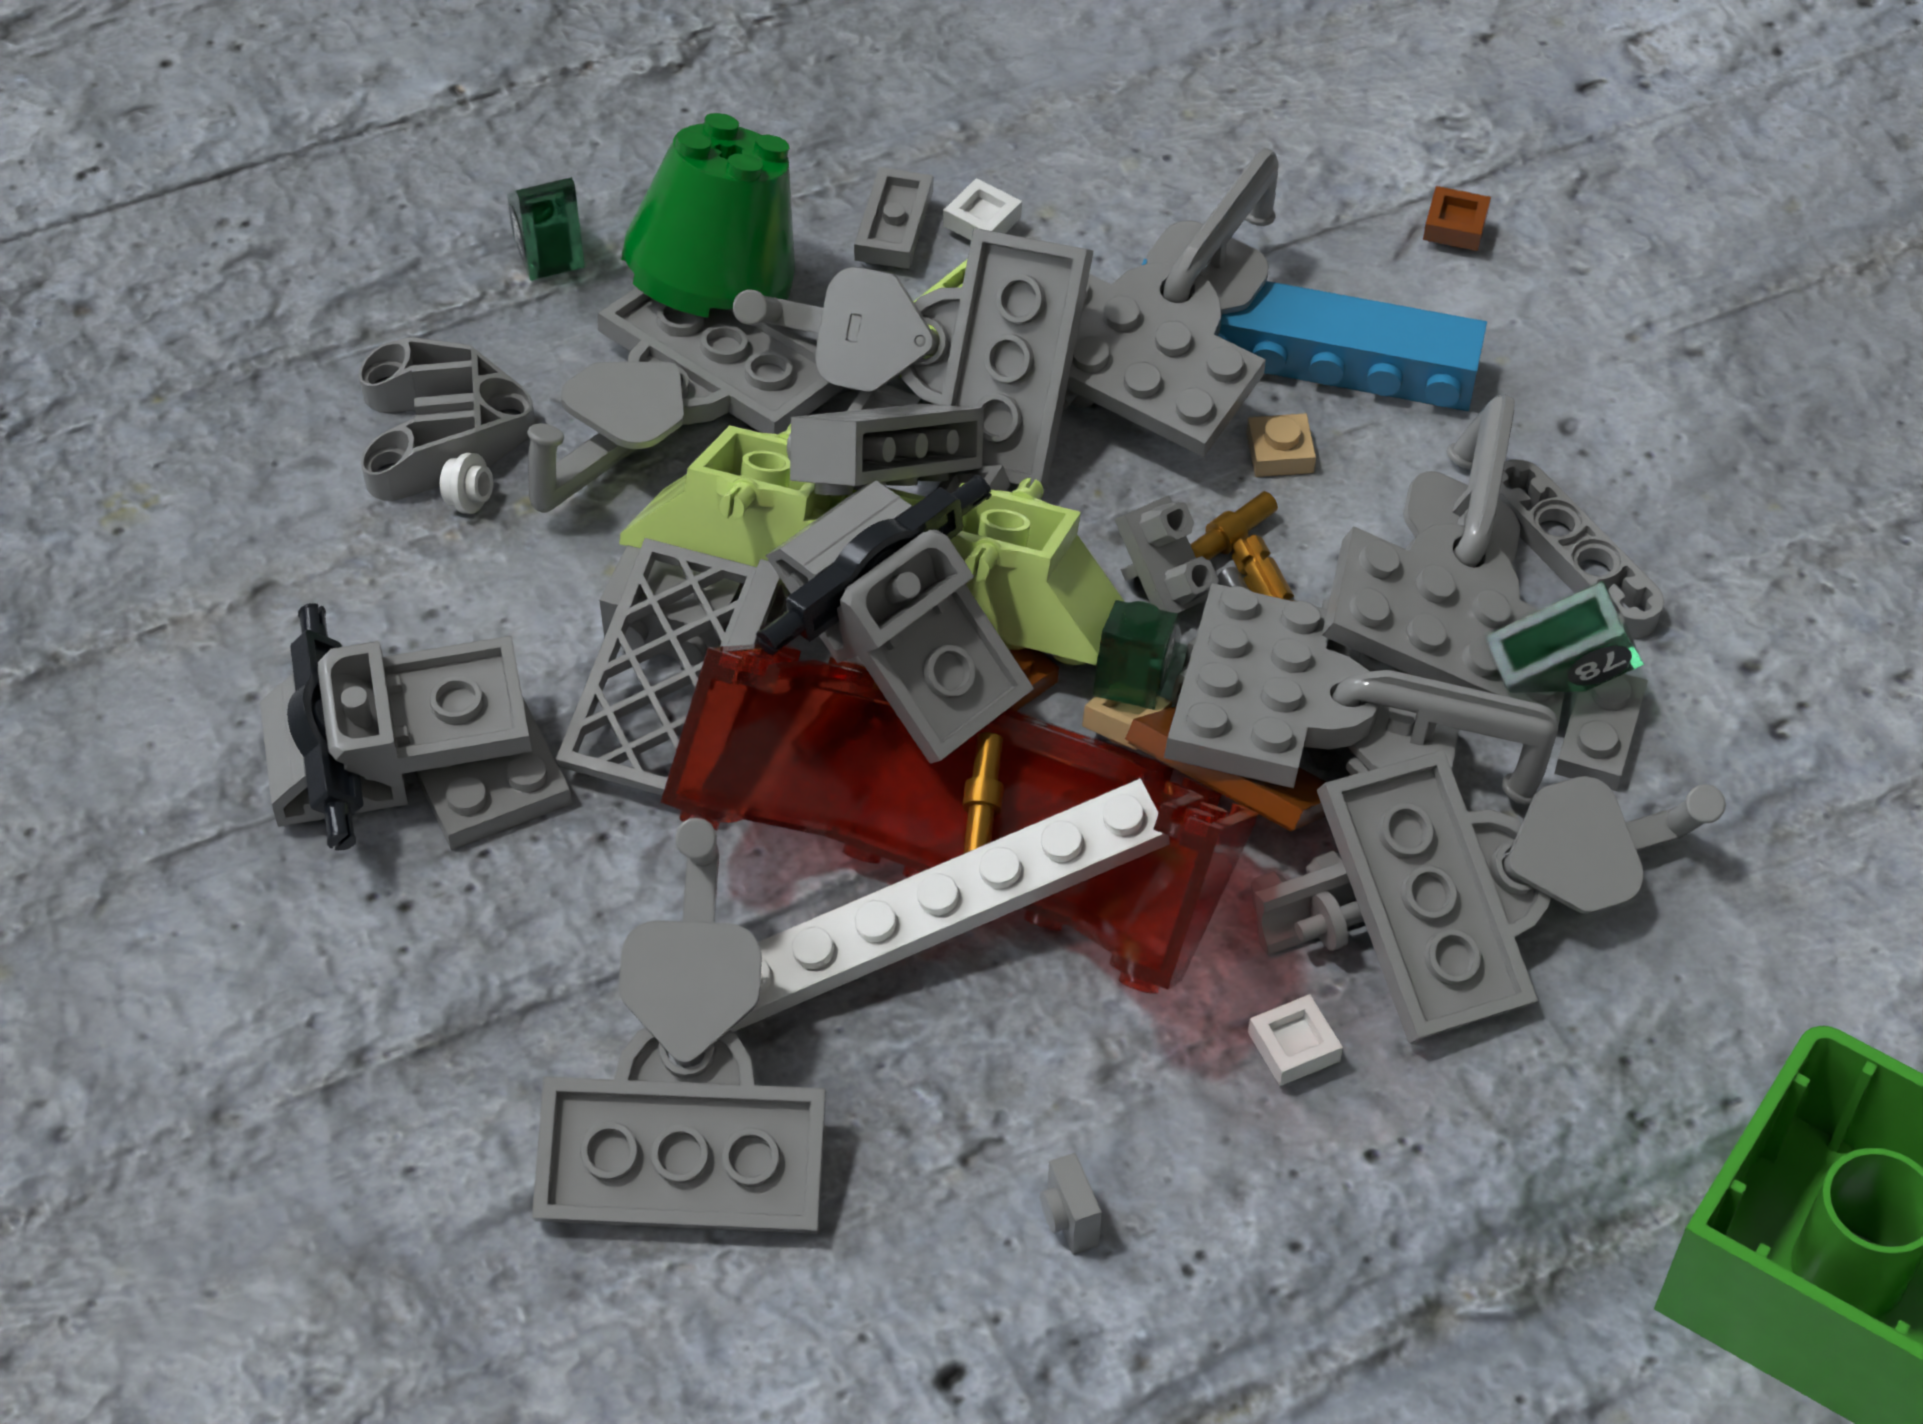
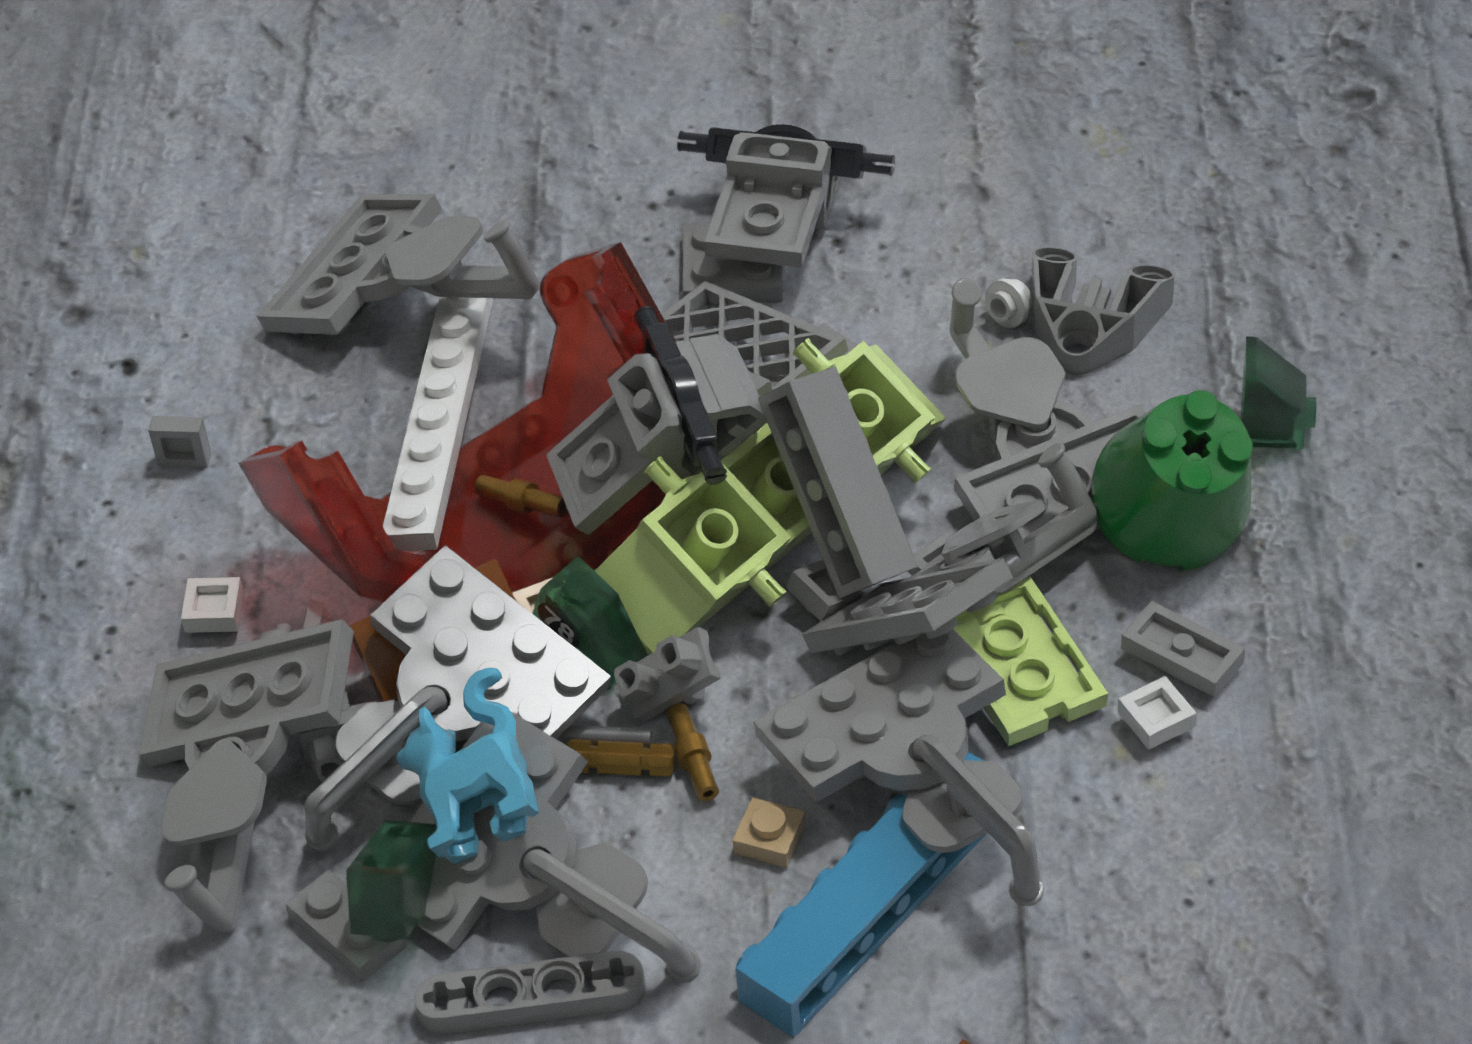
camera: 120 degrees right, 5 degrees down
none -> medium azure animal [397,668,539,864]

